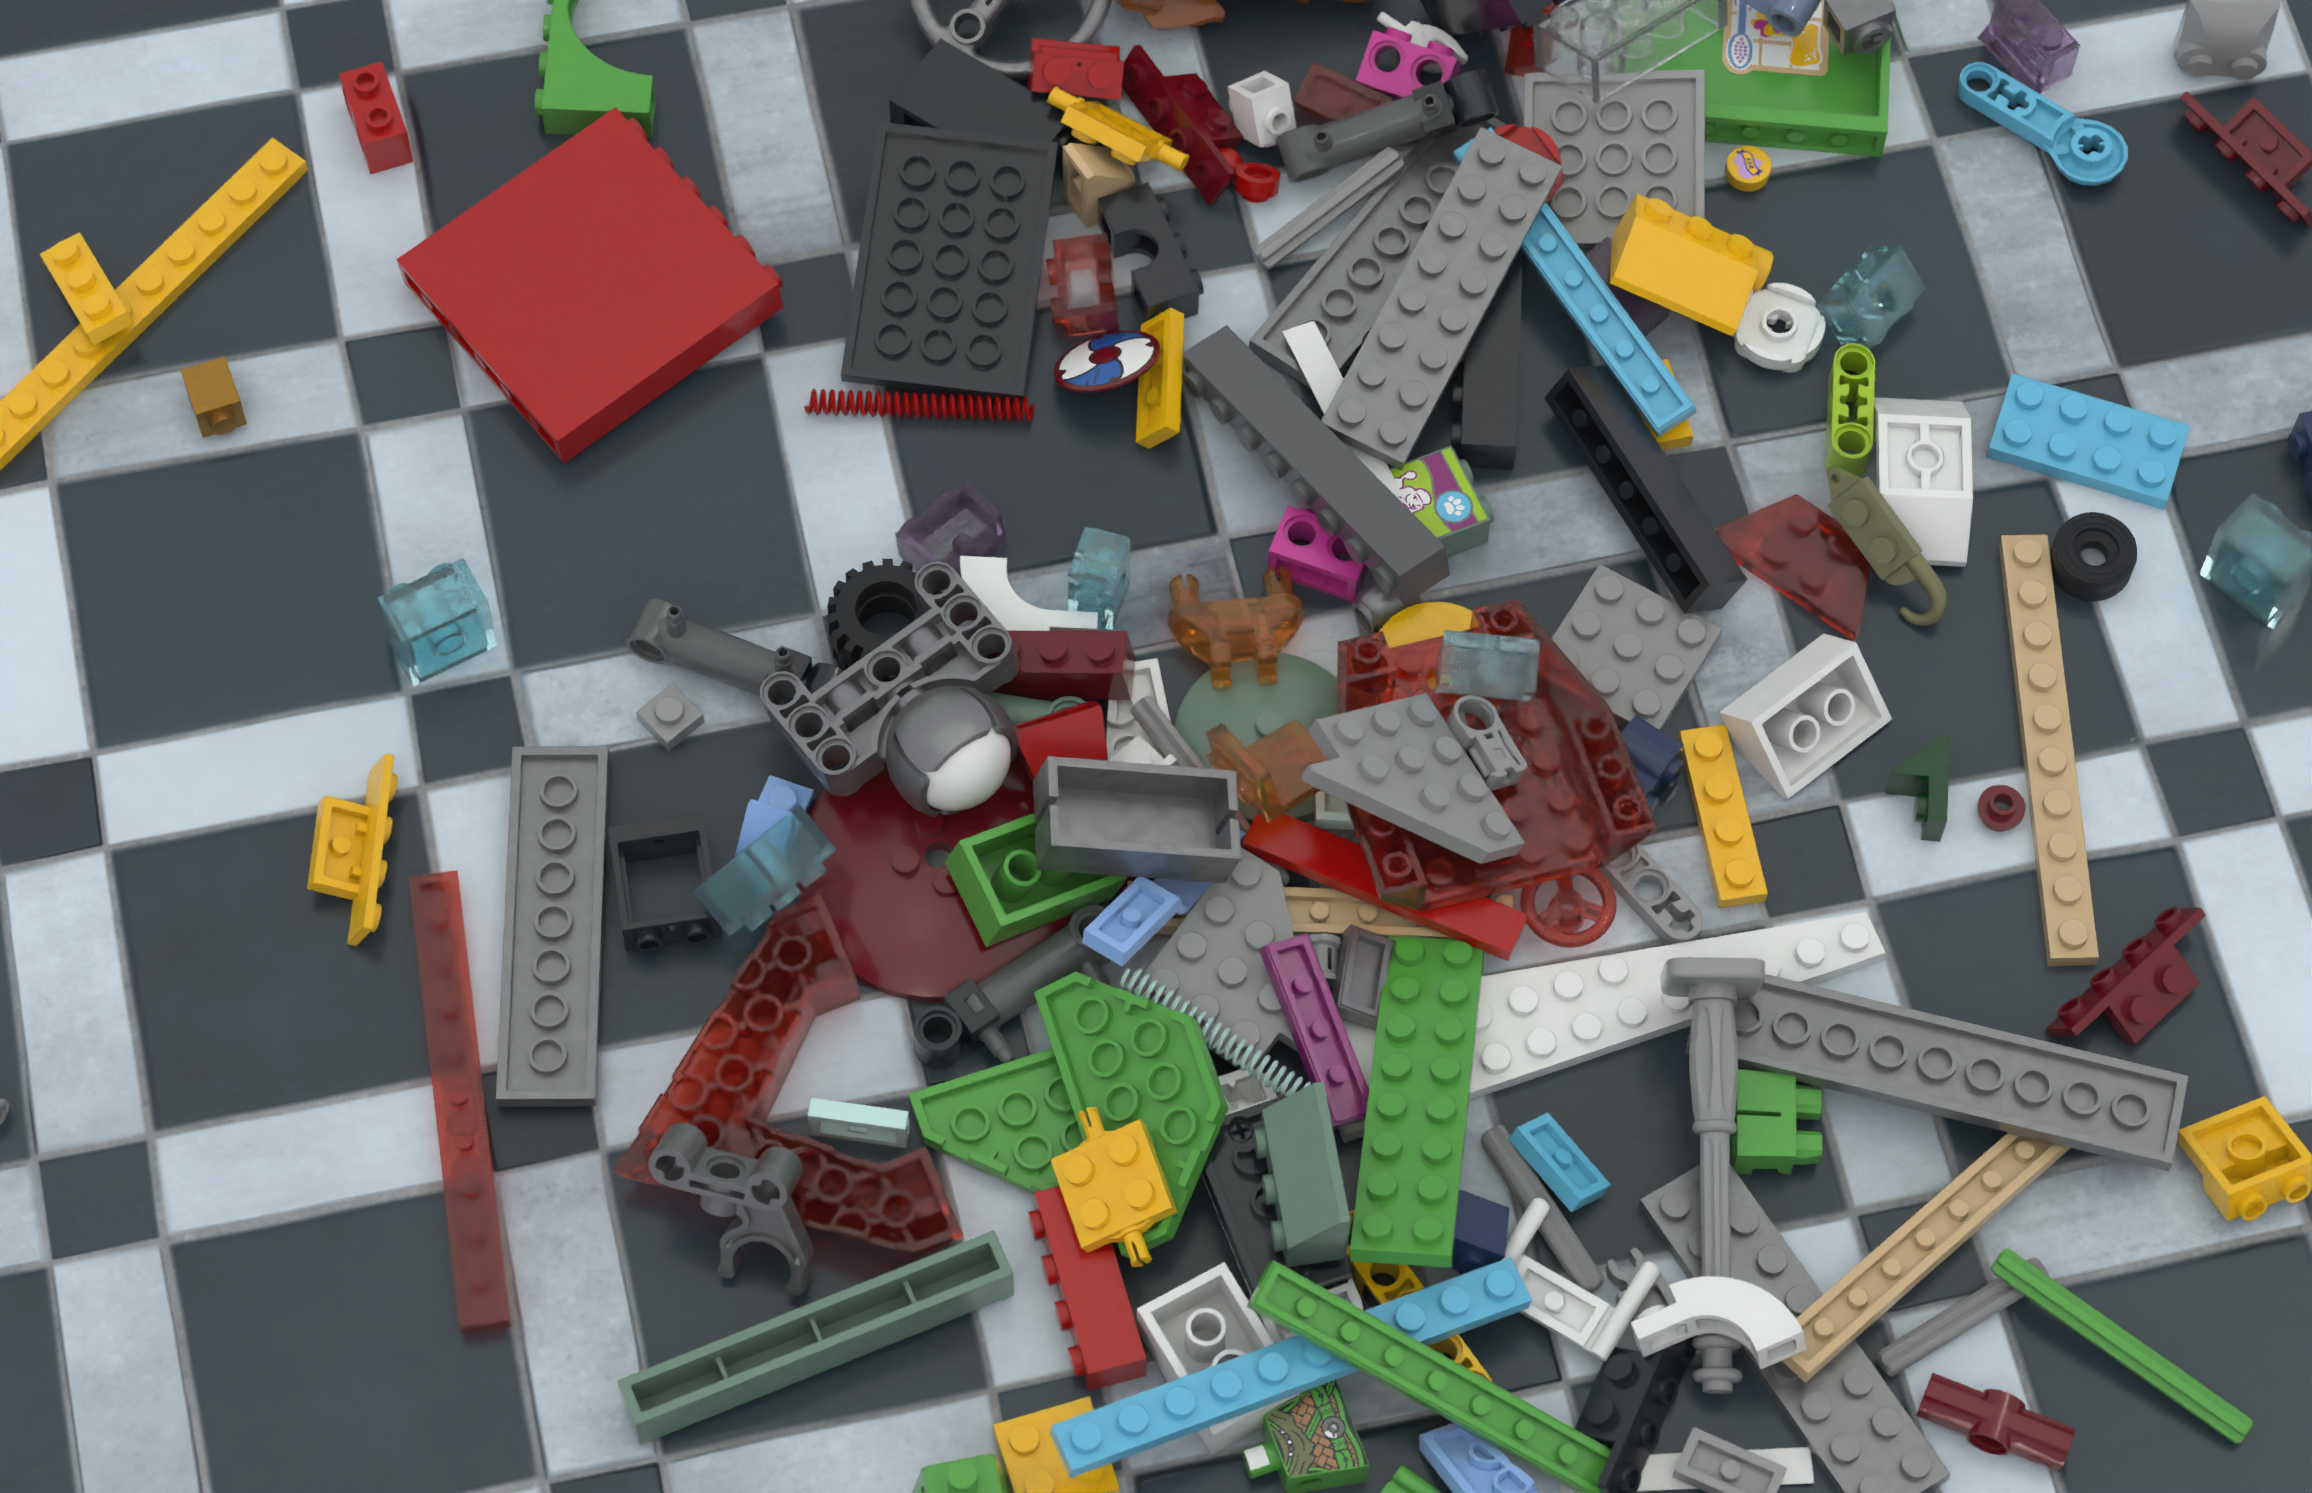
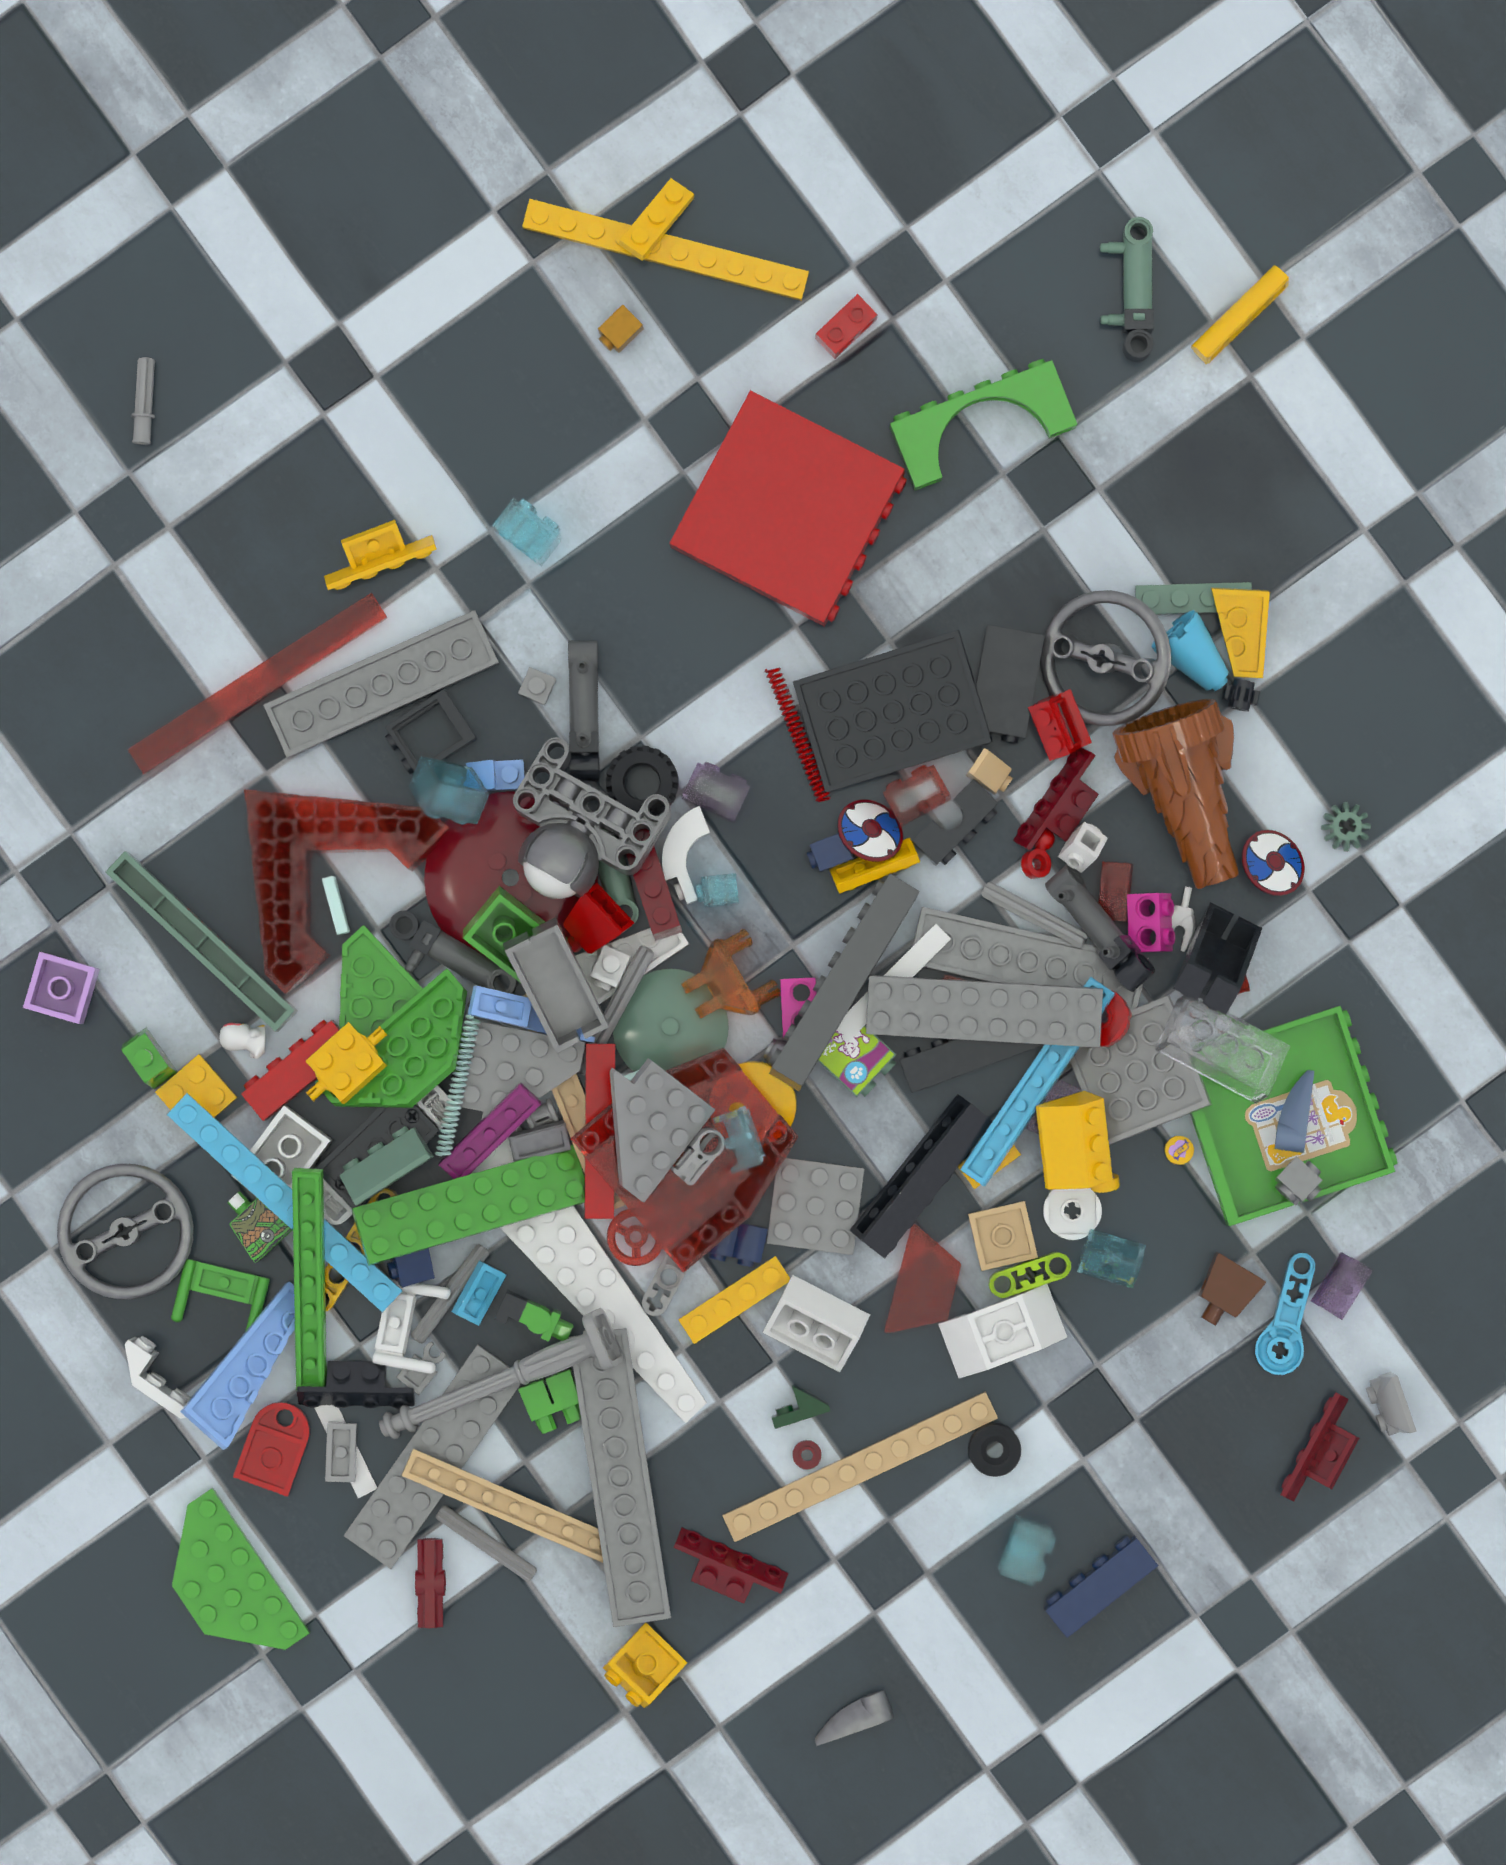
camera: 70 degrees right, 25 degrees up
flat silver piece [648,1122,815,1296] -> none
yellow plate [1047,86,1189,172] -> none
clear orange bracket [1206,720,1327,823] -> none
white arch [1630,1276,1807,1370] -> none
olive plate [1827,465,1947,626] -> none
medium azure plate [1986,373,2190,510] -> none
bright green axle [1991,1248,2253,1444] -> none
none -> white animal [220,1022,266,1059]
none -> bright green hips [494,1290,573,1342]
none -> dark blue brick [806,833,853,873]
none -> tan plate [968,1201,1038,1271]
none -> reddish brown torso [1199,1252,1266,1326]

